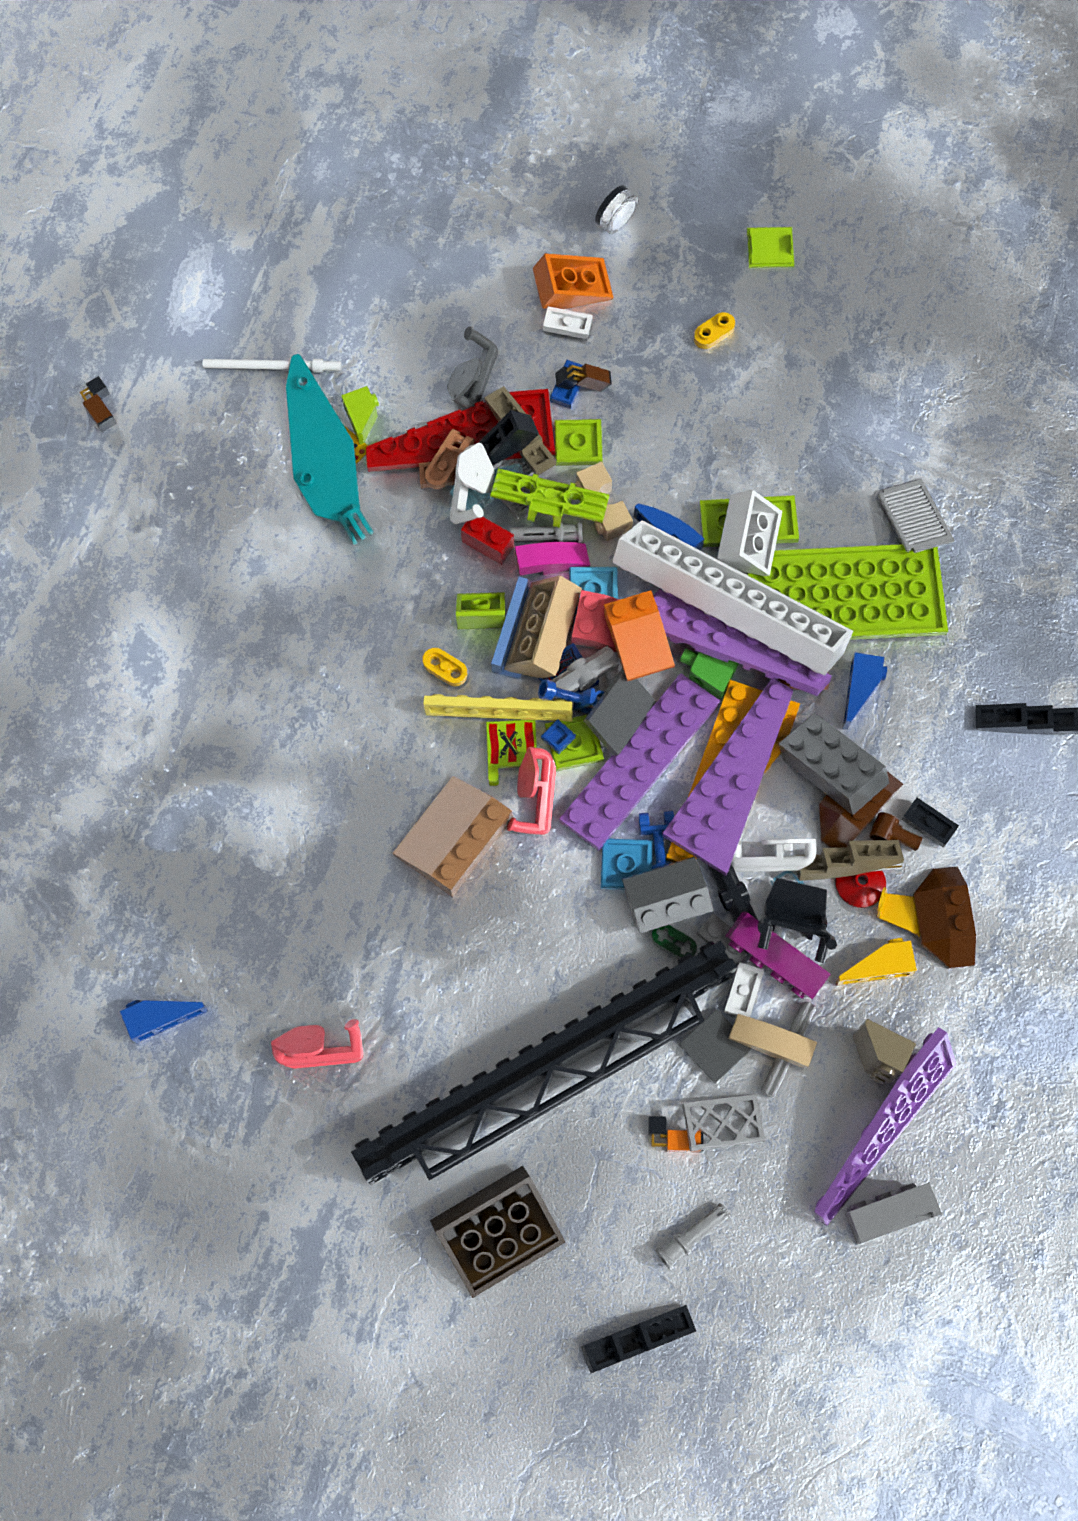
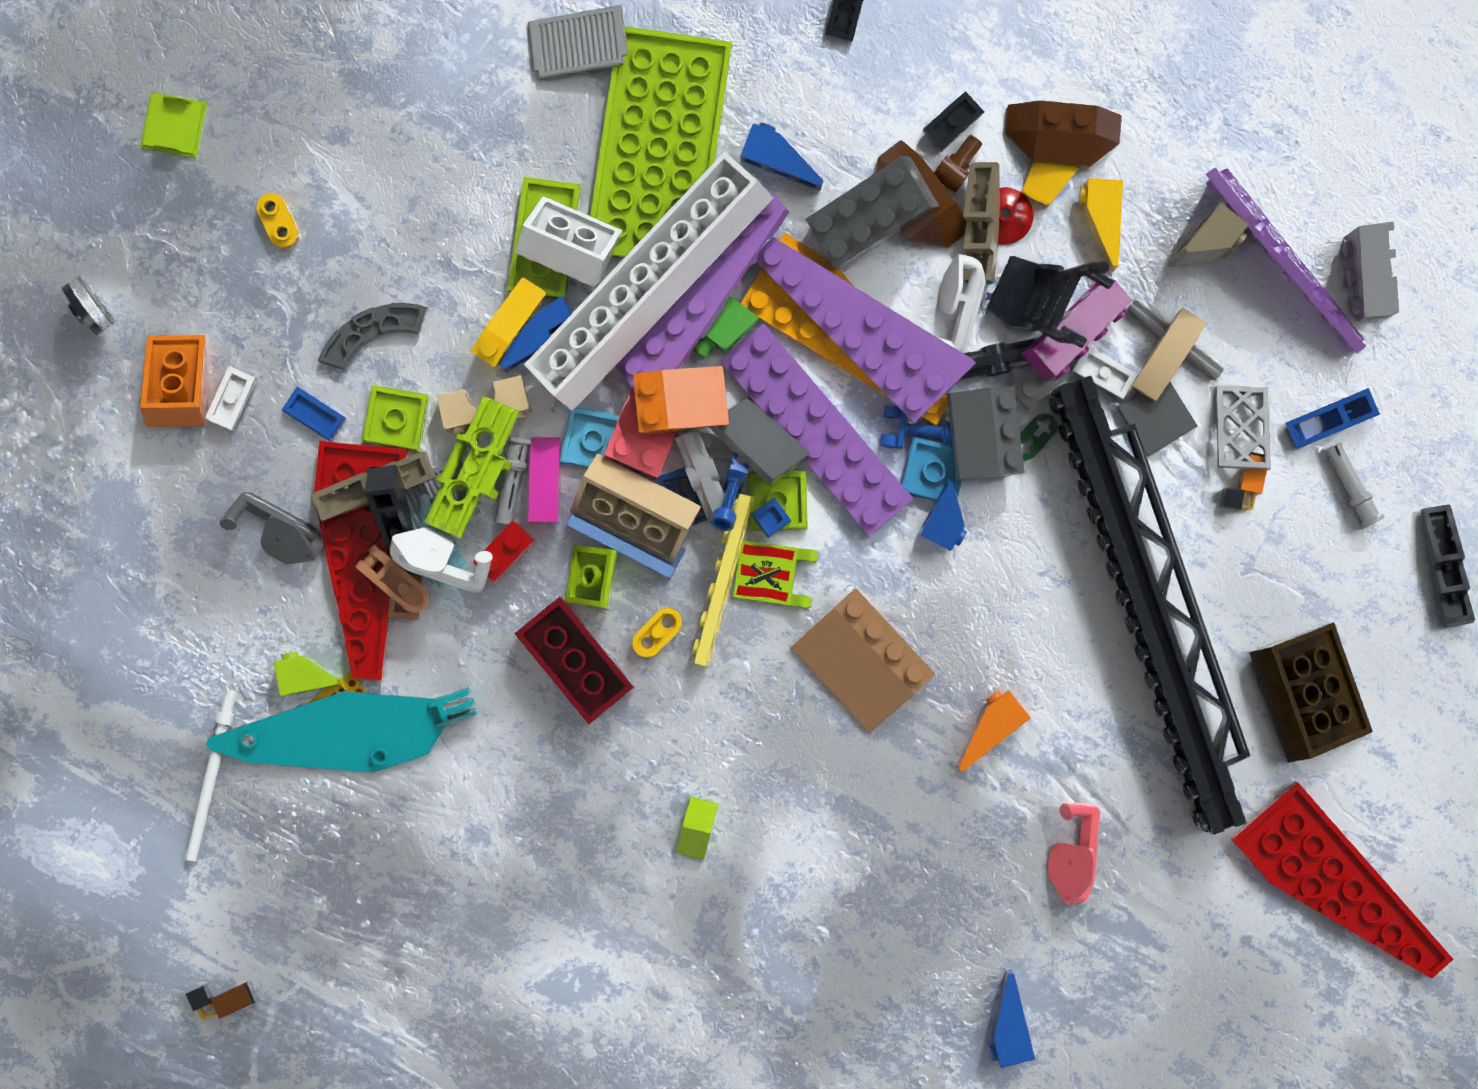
camera: 80 degrees left, 15 degrees up
coral piece [507,747,556,835] -> none
piece [555,363,612,392] -> none
none -> dark grey tile [318,303,429,372]
none -> yellow slope [470,277,547,368]
none -> dark red brick [514,596,635,725]
none -> lime slope [676,796,719,860]
none -> blue slope [920,480,967,551]
none -> orange slope [956,689,1031,772]
none -> red wing [1230,781,1454,979]
none -> blue slope [1286,388,1381,449]

